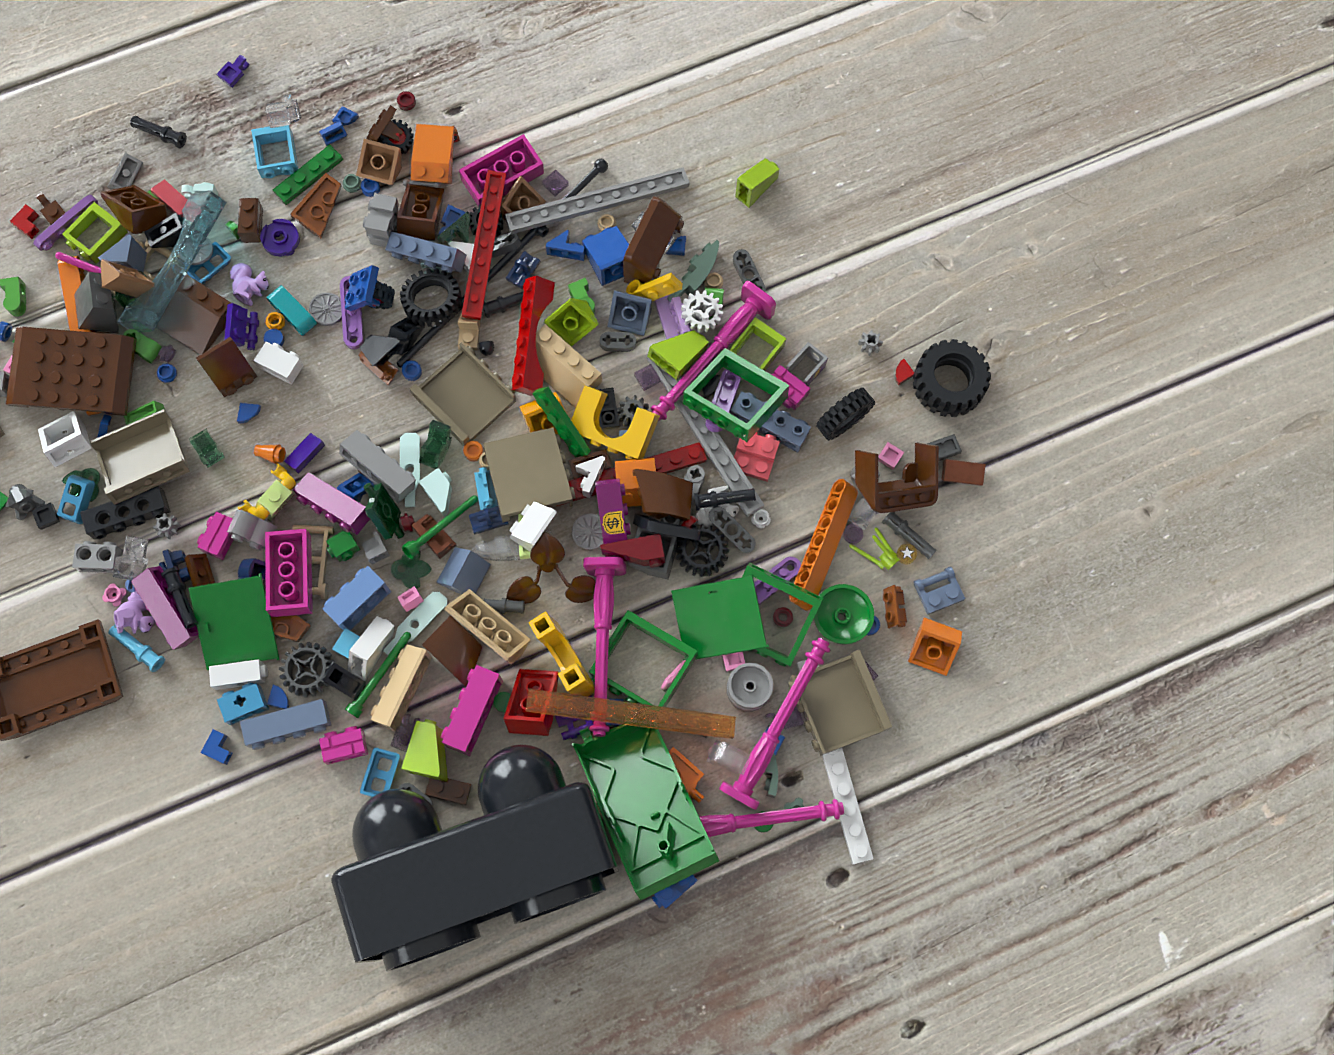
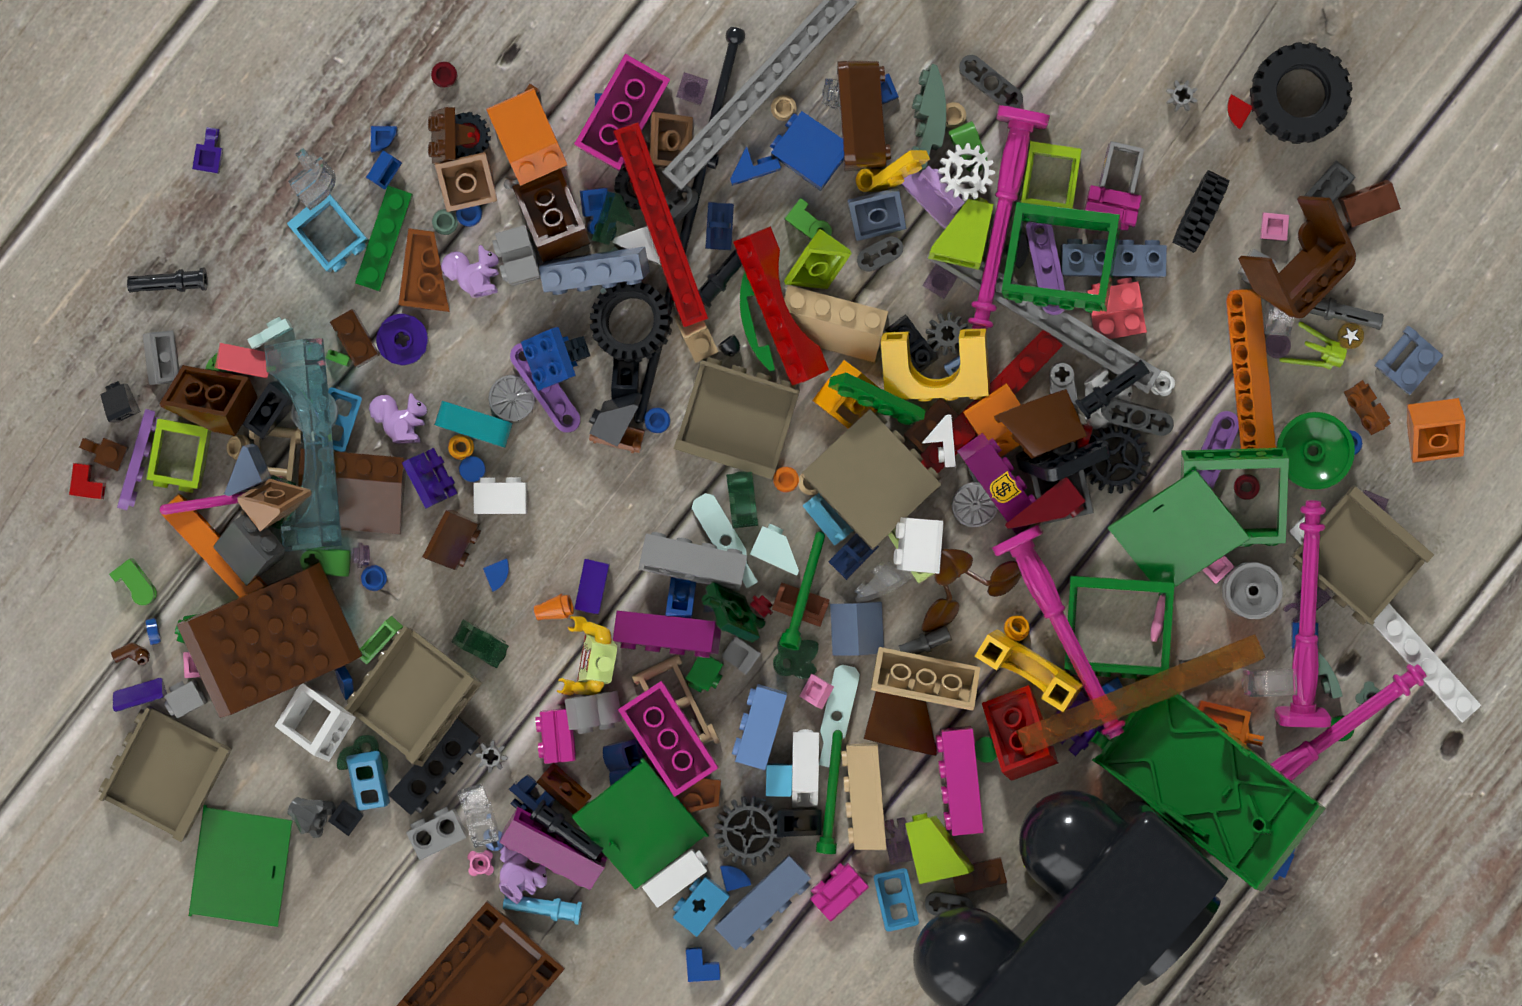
camera: 30 degrees left, 15 degrees up
none -> black slope [100,381,141,423]
none -> lavender animal [441,245,499,298]
none -> green slope [740,272,775,372]
none -> light orange plate [1004,616,1030,641]

